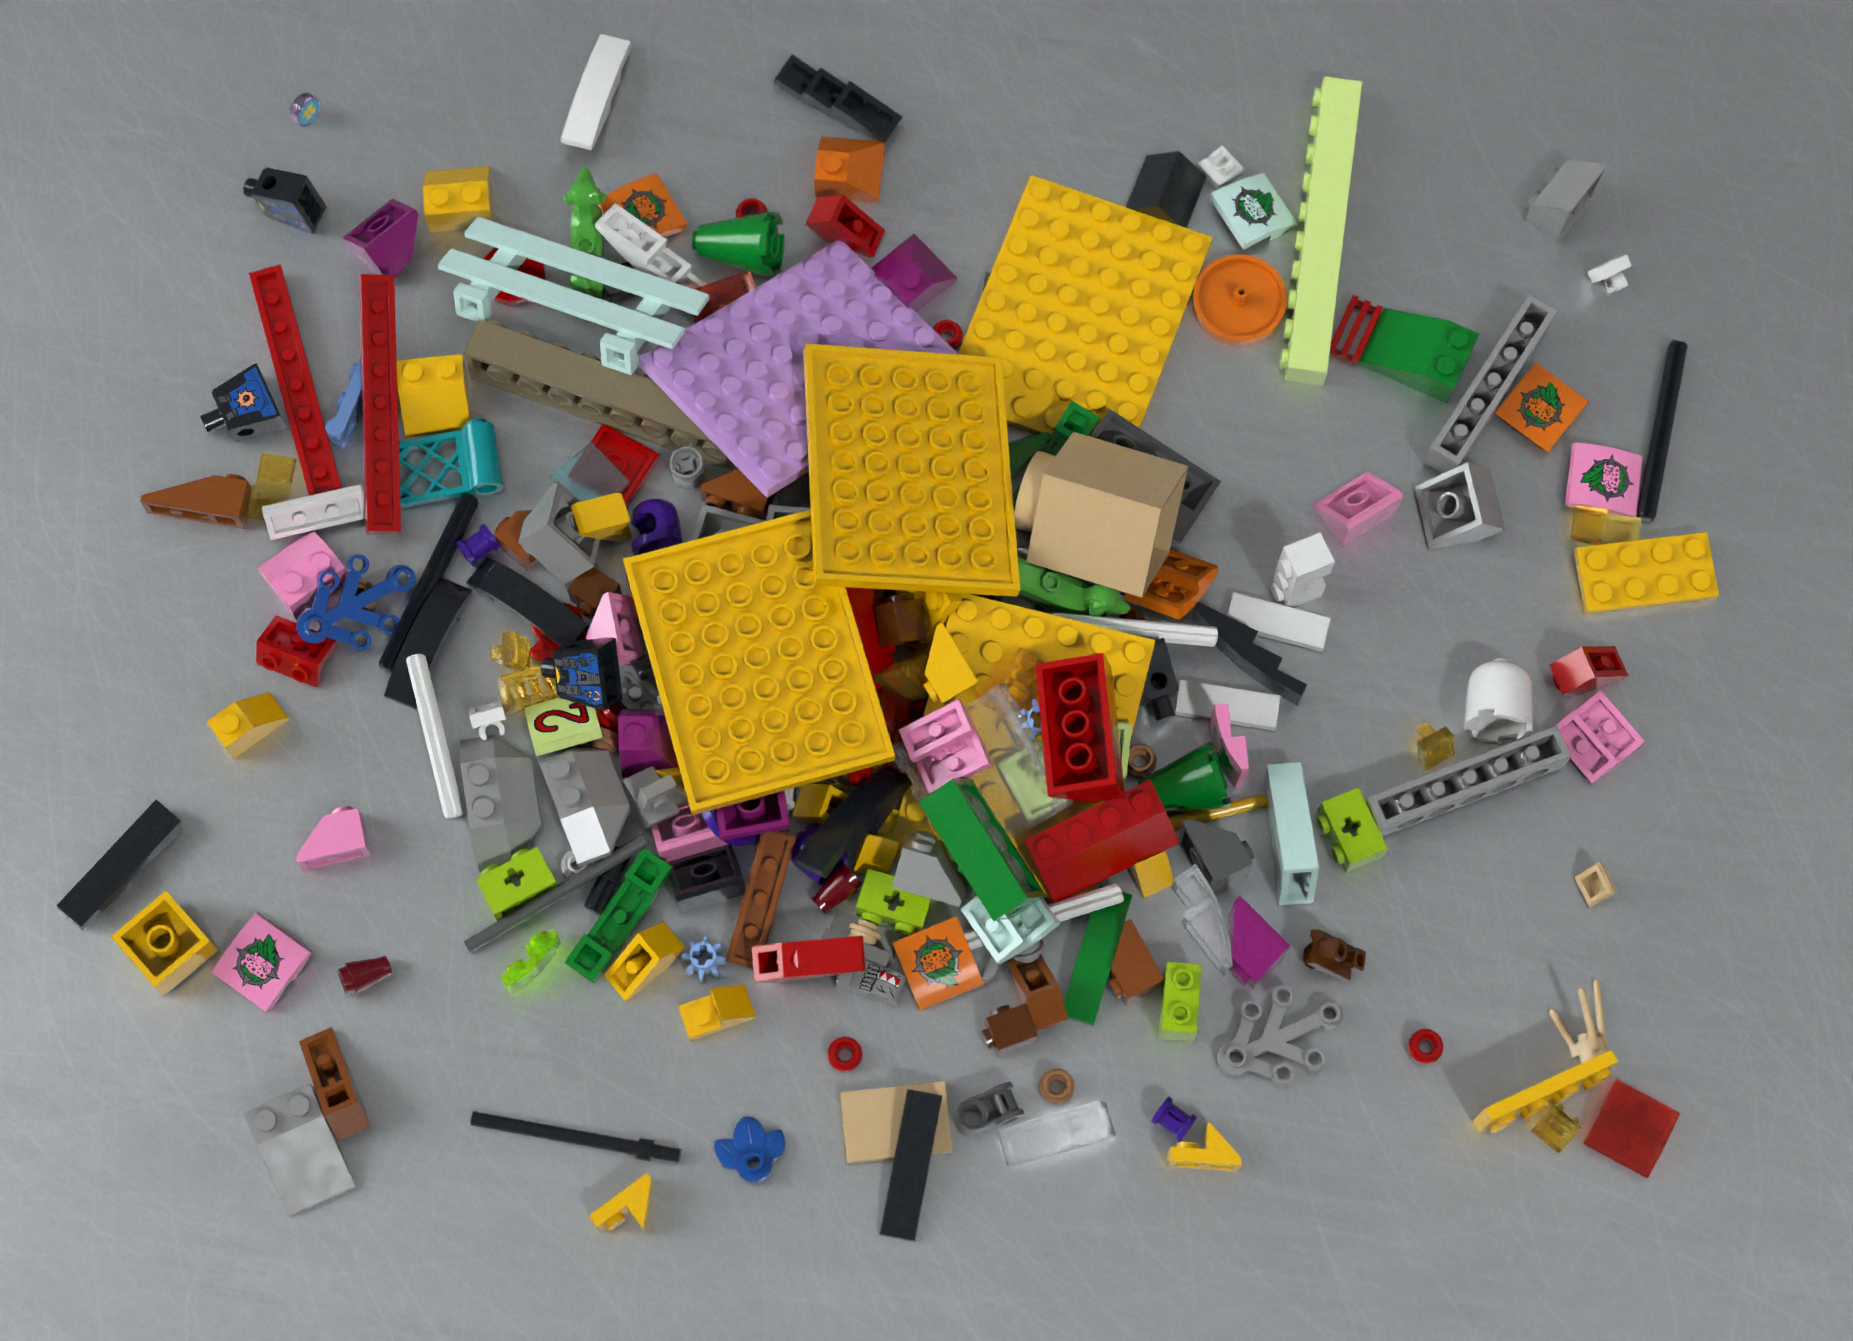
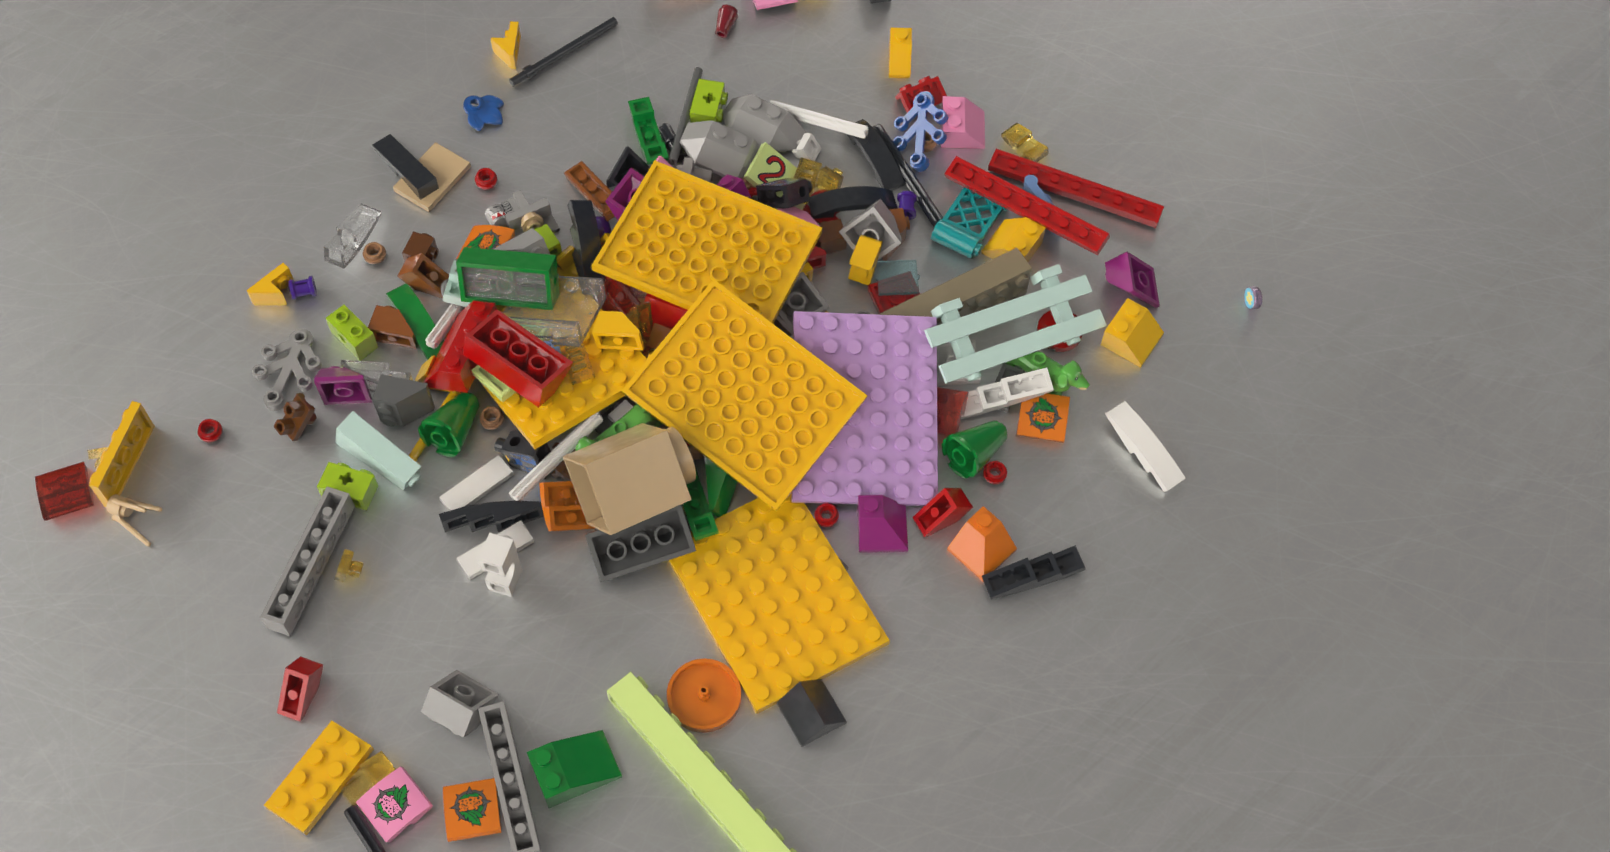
camera: 130 degrees right, 10 degrees down
dark orange slope [140,474,254,529] -> none
torso [200,363,286,442] -> none
black torso [243,168,327,234] -> none
white tile [262,484,365,540] -> none
bright pink slope [296,806,371,871] -> none
clear neon green slope [500,929,561,996] -> none
yellow slope [604,921,685,1001] -> none
dark purple helmet [631,498,683,556] -> none
yellow slope [678,984,756,1041] -> none
light blue gear [681,936,726,982] -> none
red slope [752,936,866,983] -> none
dark red cone [811,863,863,914] -> none
bright pink slope [899,699,993,794] -> none
dark grey piece [954,1082,1025,1137] -> none
white tile [1198,146,1243,190] -> none
bright pink slope [1208,704,1249,789] -> none
light aqua slope [1210,173,1297,250] -> none
bright pink slope [1313,471,1403,547] -> none
red tile [1330,294,1383,366] -> none
white cylinder [1463,658,1534,744] -> none
bright pink slope [1555,690,1645,784] -> none
tan slope [1574,861,1617,907] -> none

